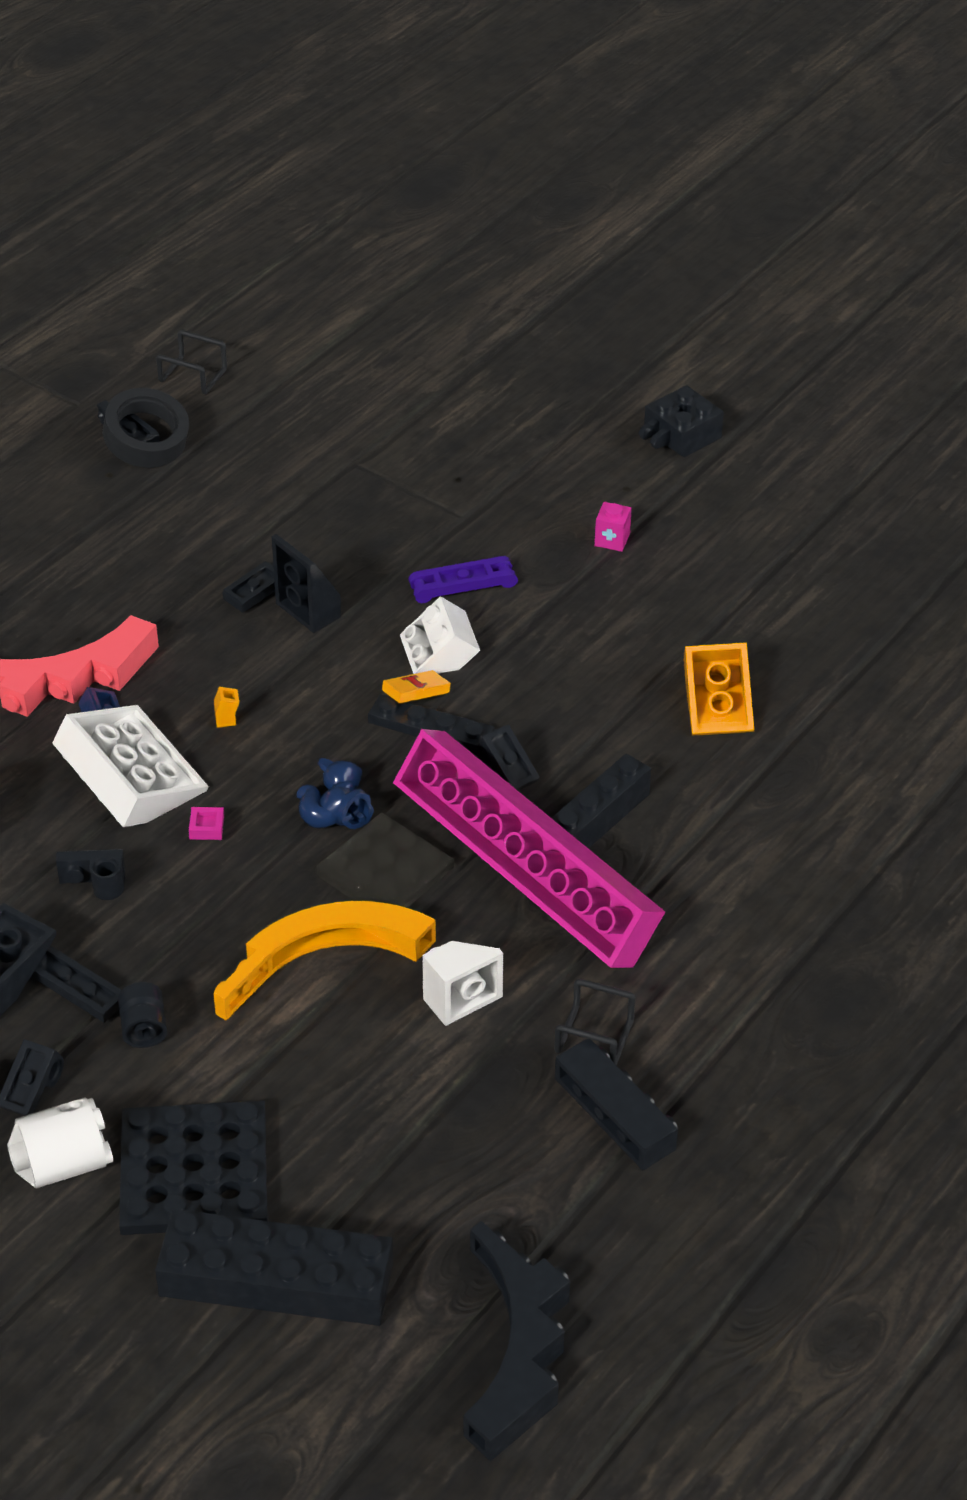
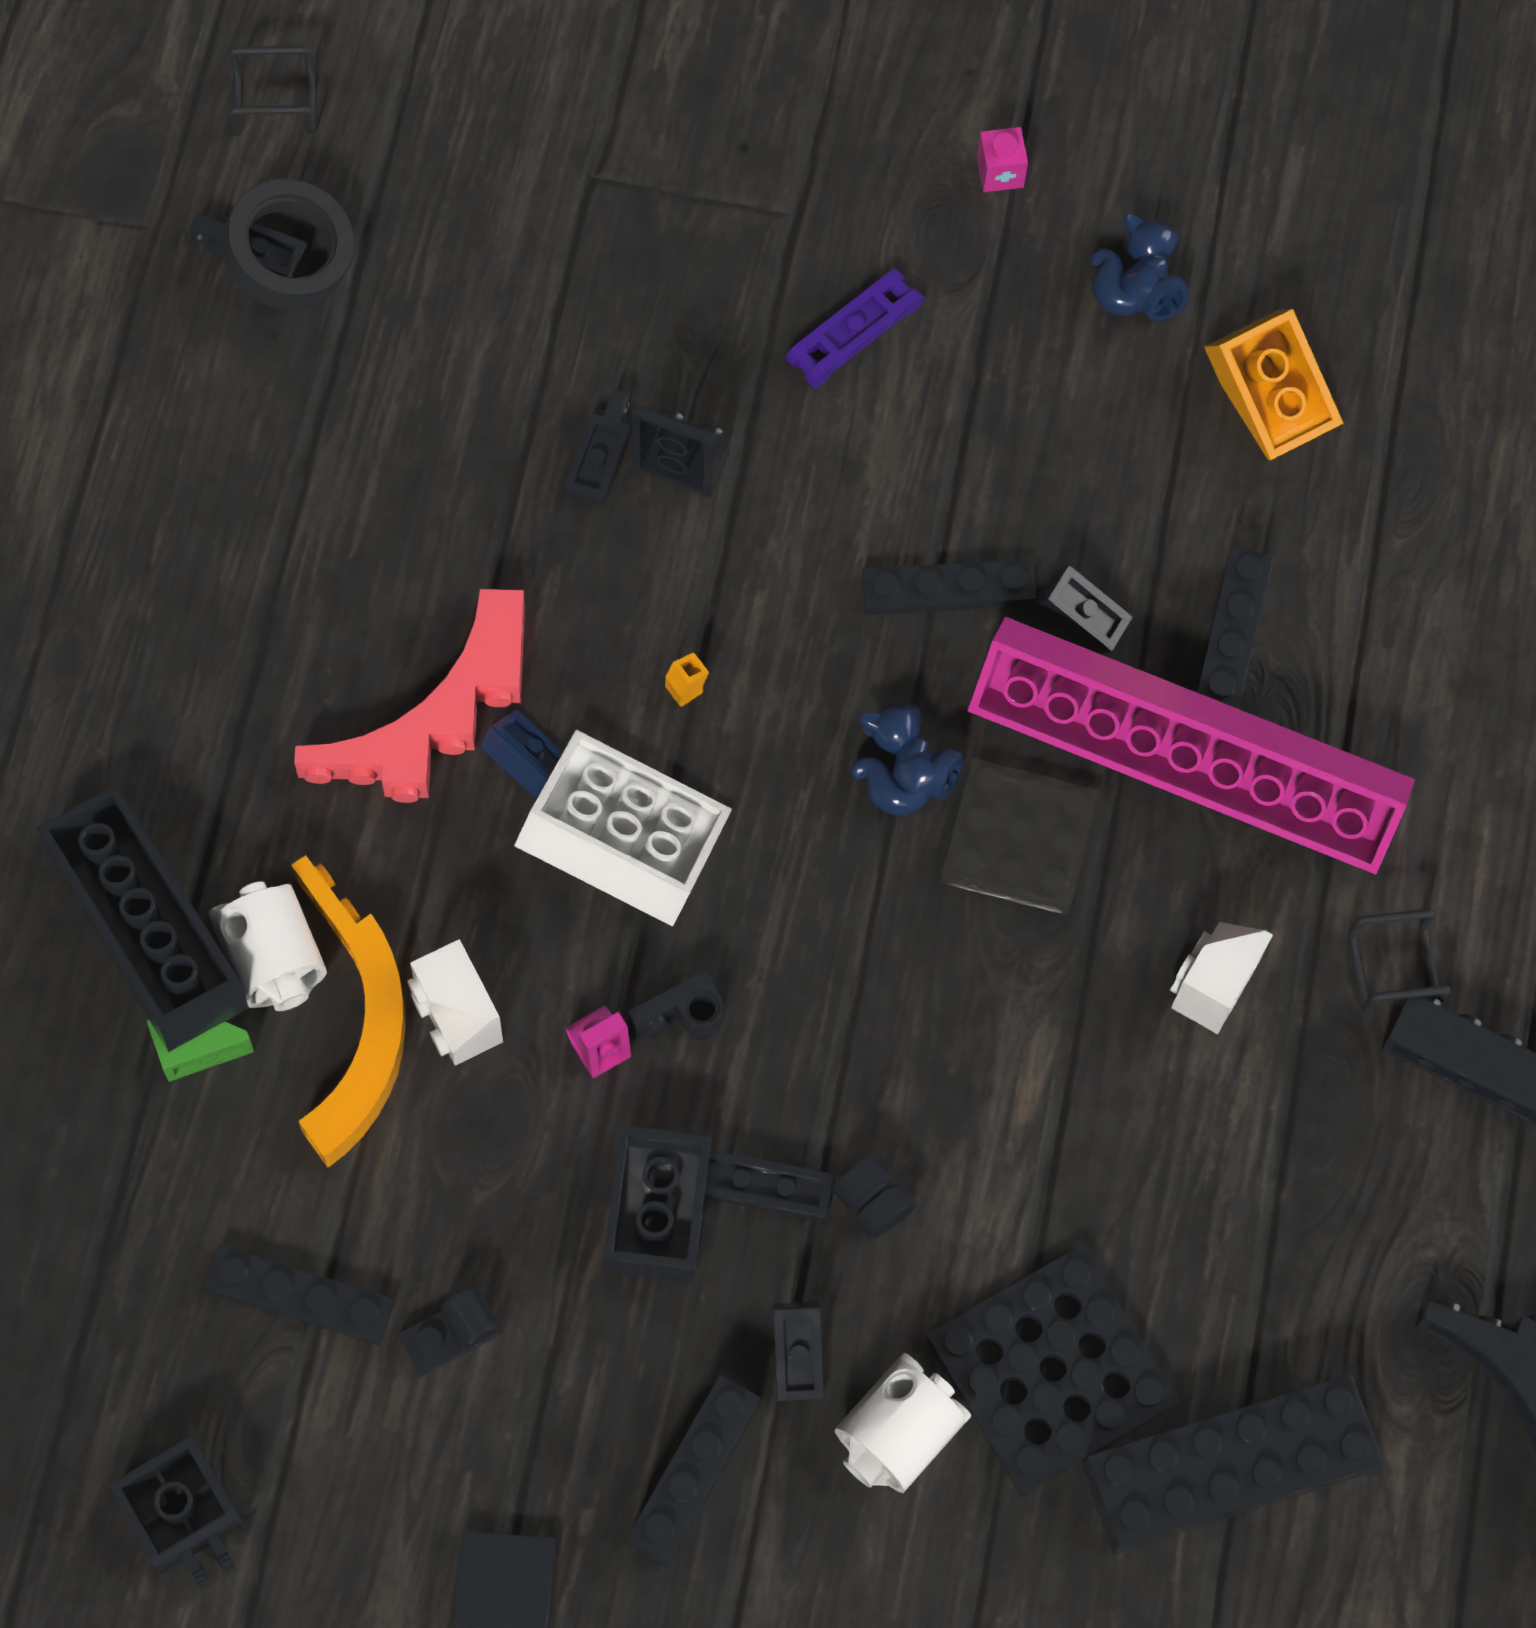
camera: 30 degrees left, 25 degrees up
dark pink plate [189,807,224,840] -> none
light orange arch [214,901,436,1021] -> none
light orange tile [382,670,451,703] -> none
white slope [400,596,480,674] -> none
none -> dark pink plate [565,1006,631,1078]
none -> dark blue animal [1090,214,1189,321]

